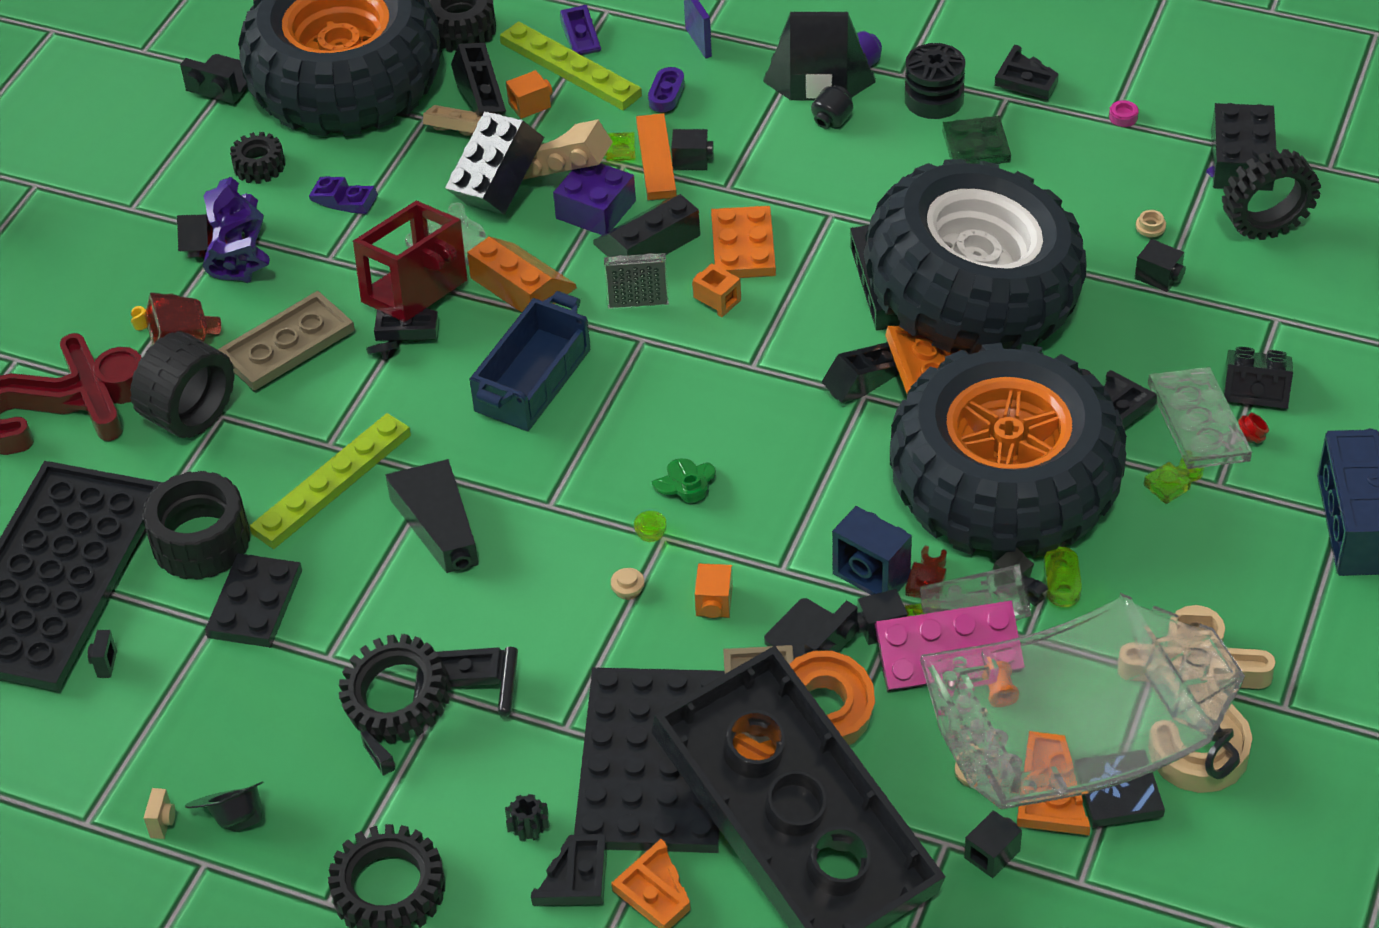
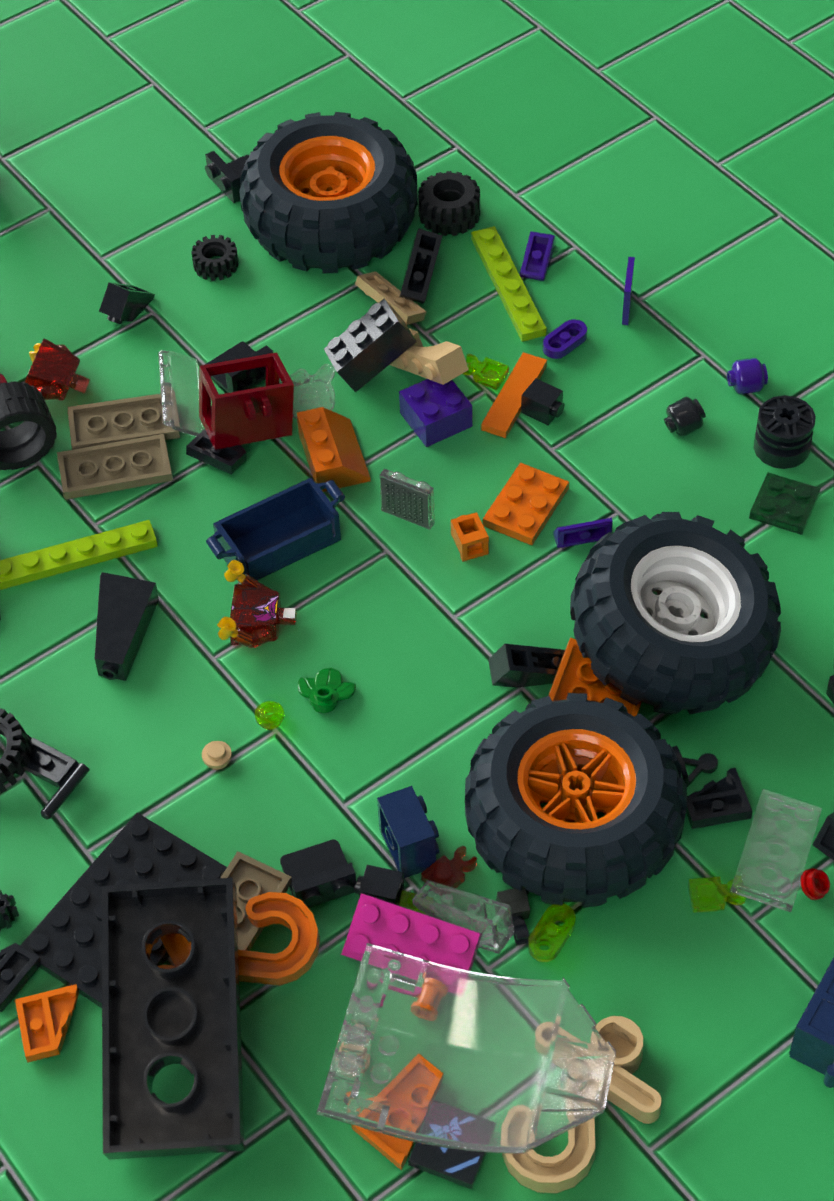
camera: 30 degrees right, 5 degrees up
dark purple hips [203,177,270,283] -> none
dark purple slope [309,176,378,214] -> none
black piece [366,341,399,360] -> none
orange brick [506,70,553,119] -> none
black slope [593,194,700,265] -> none
orange brick [695,563,733,618] -> none
black wedge [763,12,876,101] -> none
black brick [964,810,1022,879] -> none
black piece [1200,718,1240,780] -> none
none -> dark tan plate [57,434,173,500]
none -> clear windscreen [158,350,203,436]
none -> black bracket [205,341,273,393]
none -> clear red torso [217,560,297,649]
none -> dark purple slope [553,518,613,548]

